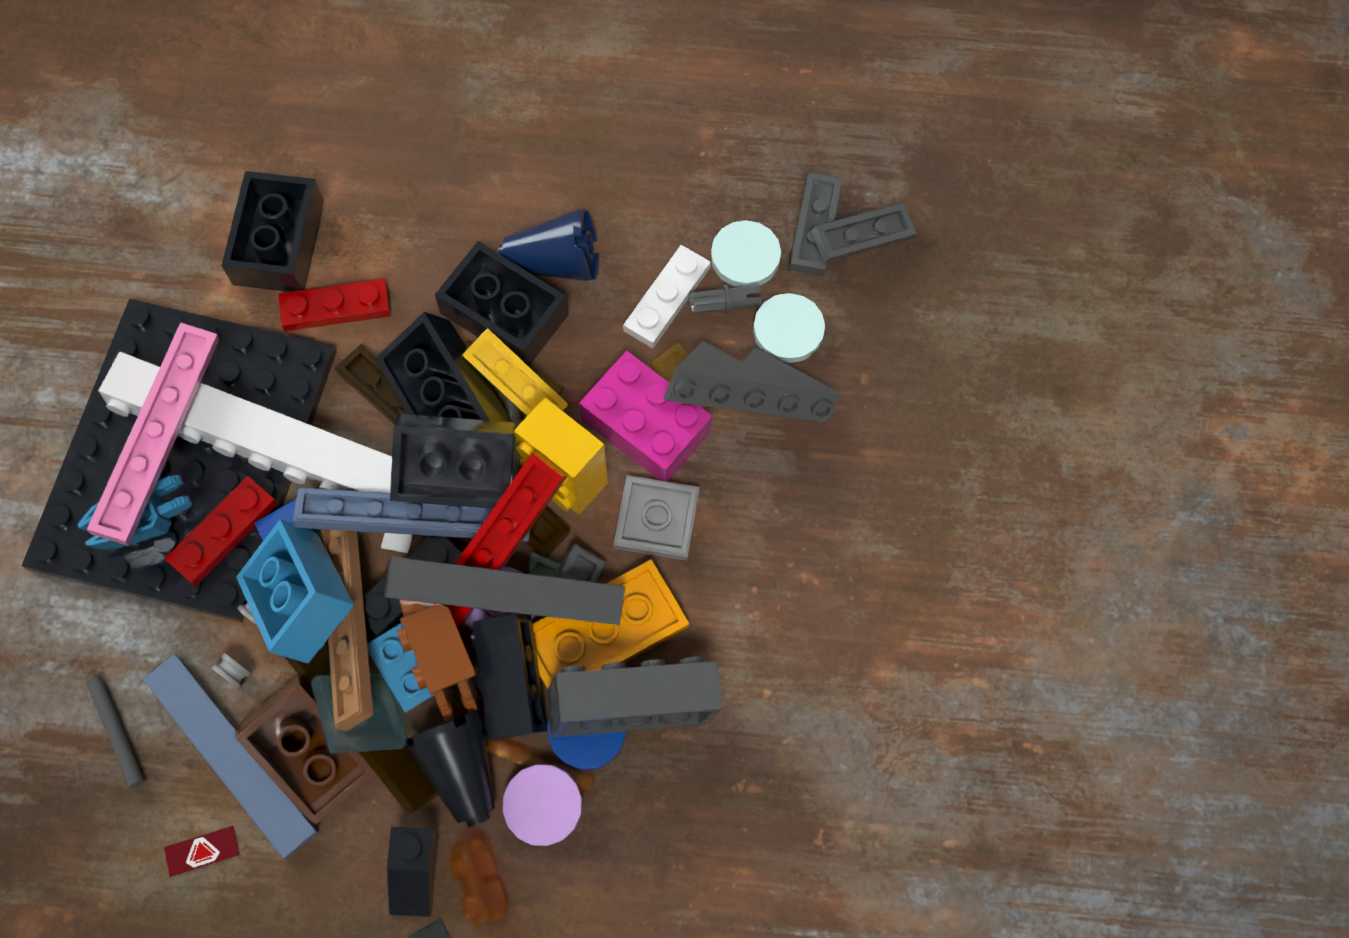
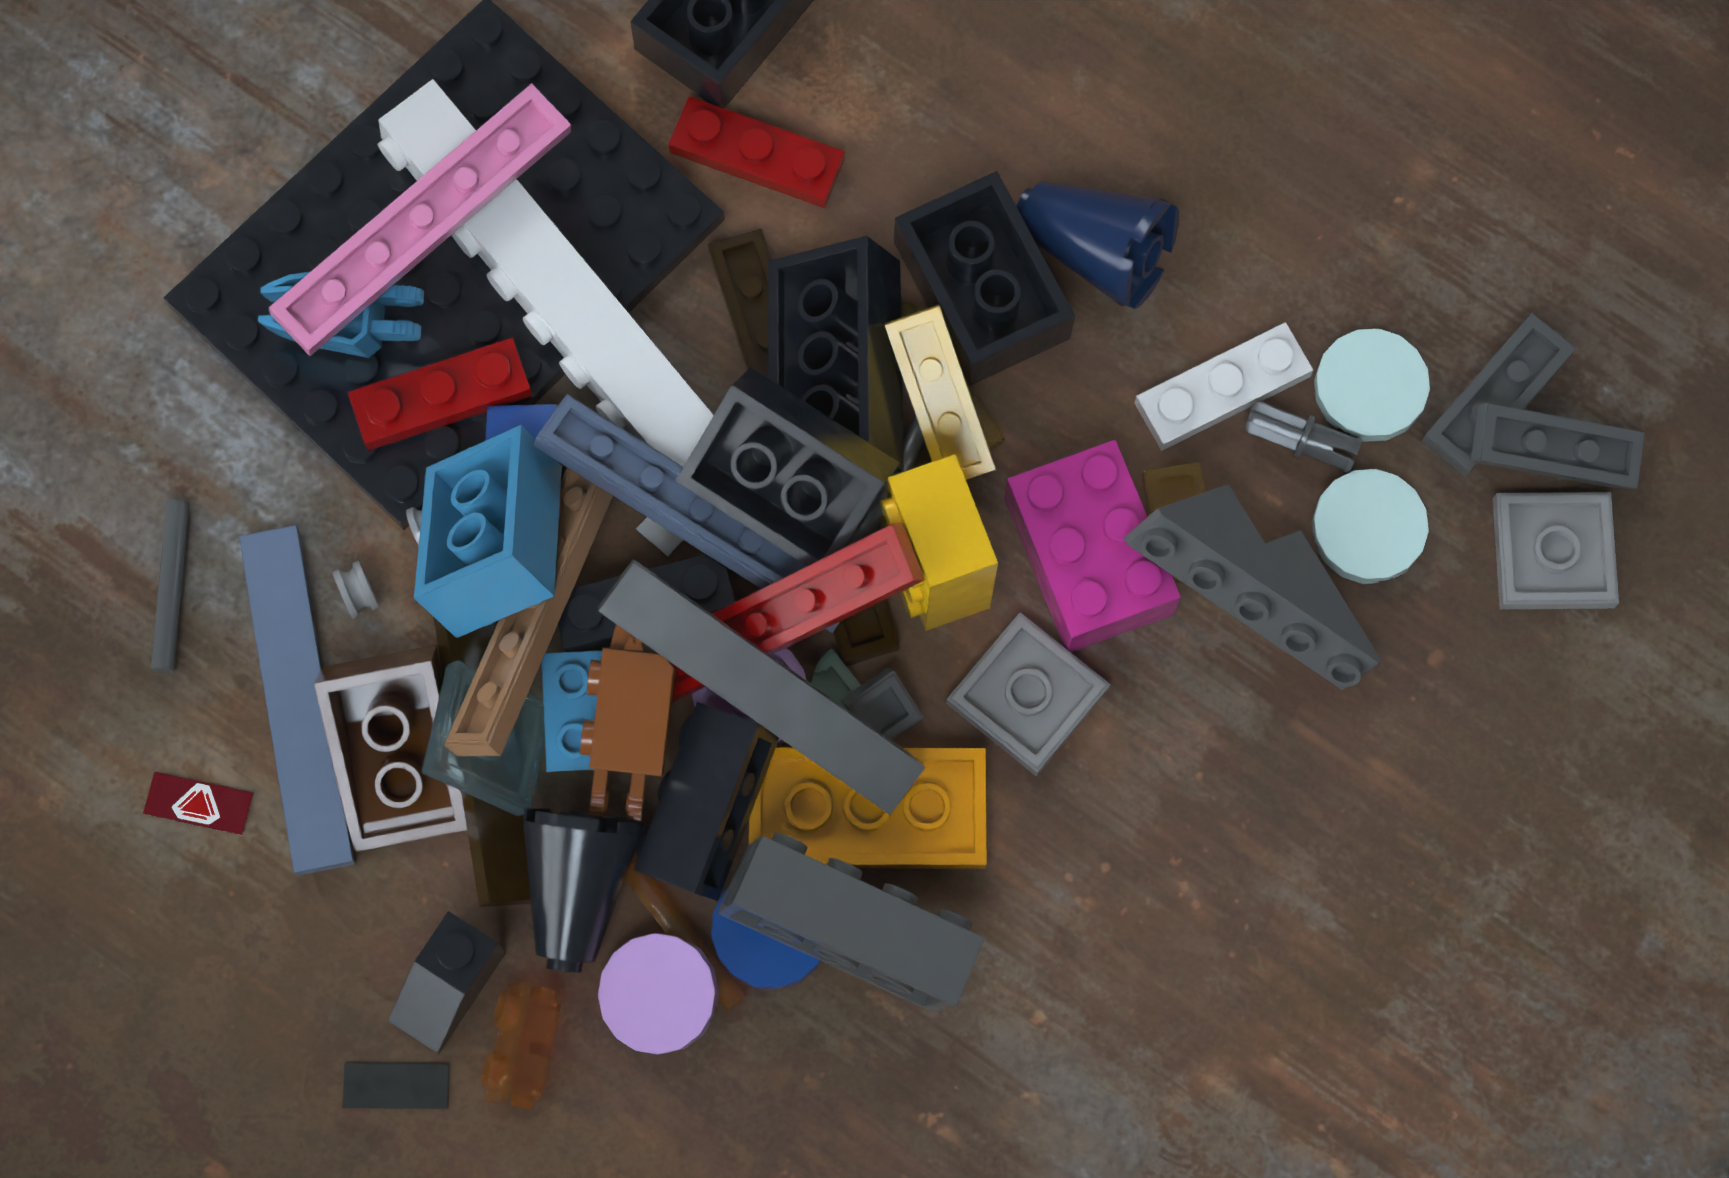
camera: 30 degrees right, 5 degrees up
none -> light grey tile [1493,492,1619,609]

